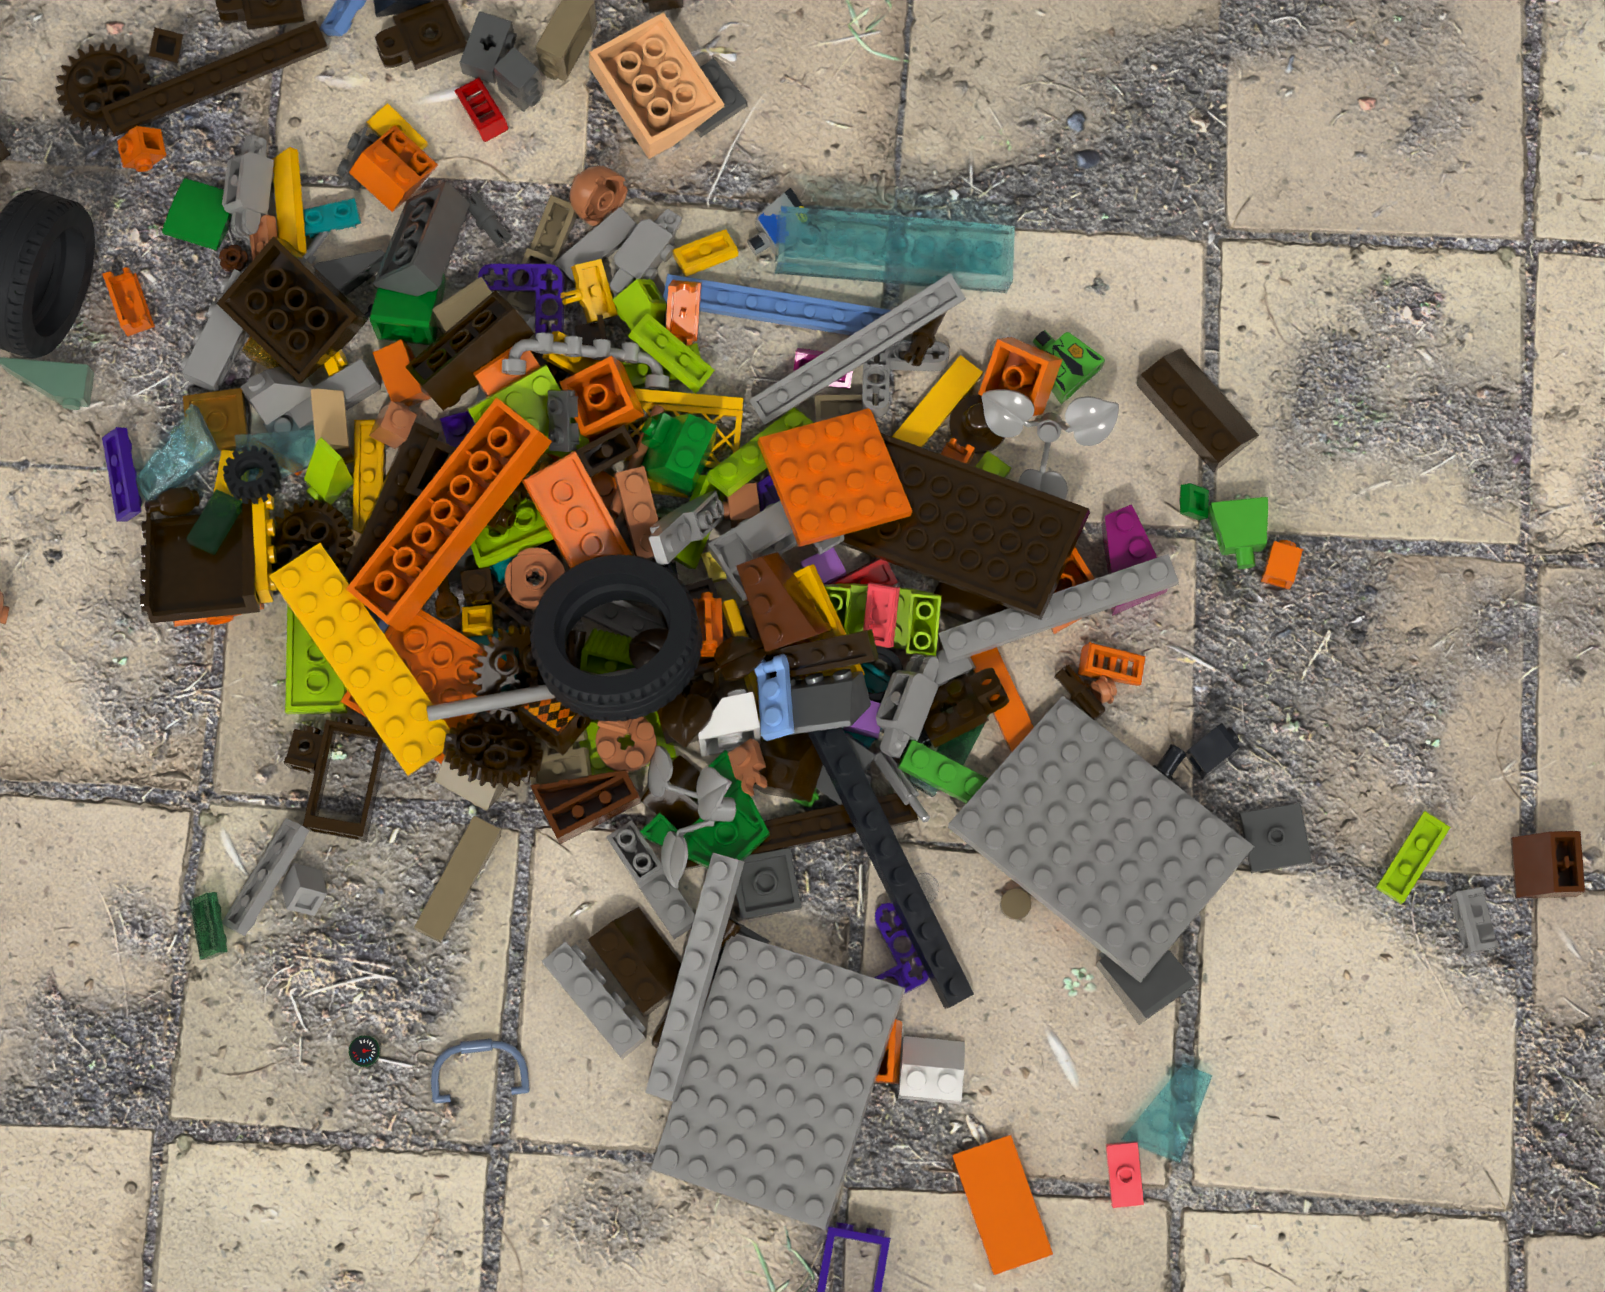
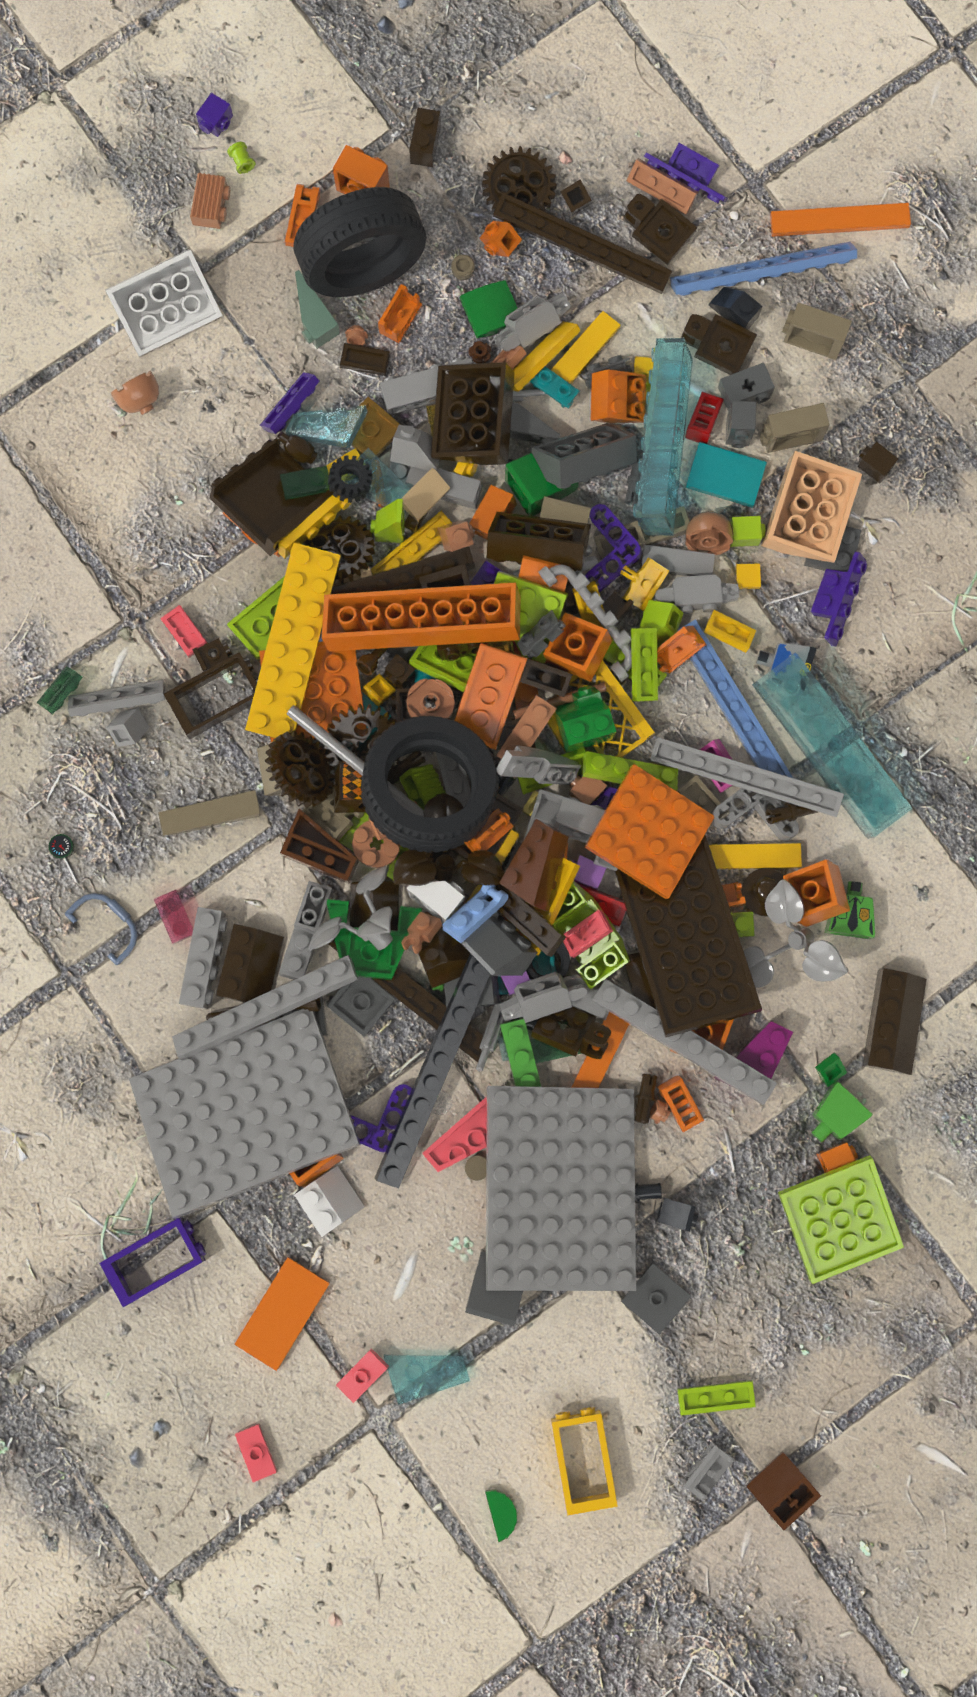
camera: 50 degrees right, 5 degrees up
none -> clear pink plate [154,890,193,944]
none -> coral plate [160,605,207,658]
none -> dark brown tile [340,343,390,376]
none -> nougat plate [345,325,368,346]
none -> coral wing [422,1096,487,1172]
none -> dark tan tile [451,255,475,280]
none -> green tile [485,1490,517,1542]
none -> yellow tile [551,311,621,384]
none -> yellow window [551,1407,618,1516]
none -> clear light blue brick [633,338,693,536]
none -> teal tile [685,442,767,508]
none -> lime brick [730,516,765,547]
none -> yellow tile [735,564,761,589]
none -> lime plate [778,1155,904,1284]
none -> dark purple bracket [811,551,867,647]

